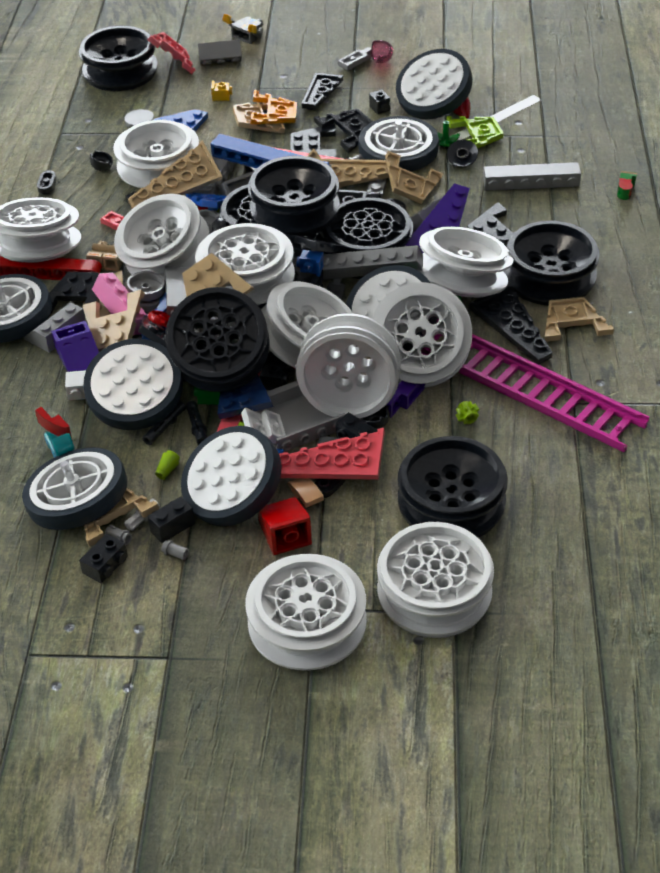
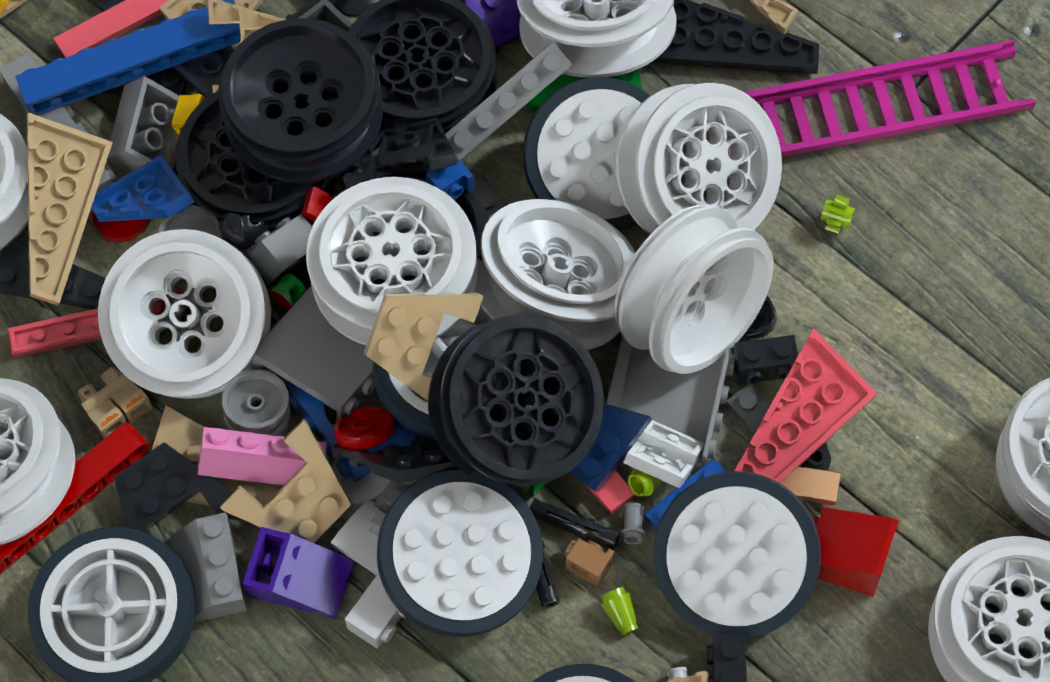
camera: 50 degrees left, 20 degrees up
black wheel [398,436,508,538] -> none
none -> medium nougat brick [564,538,614,587]

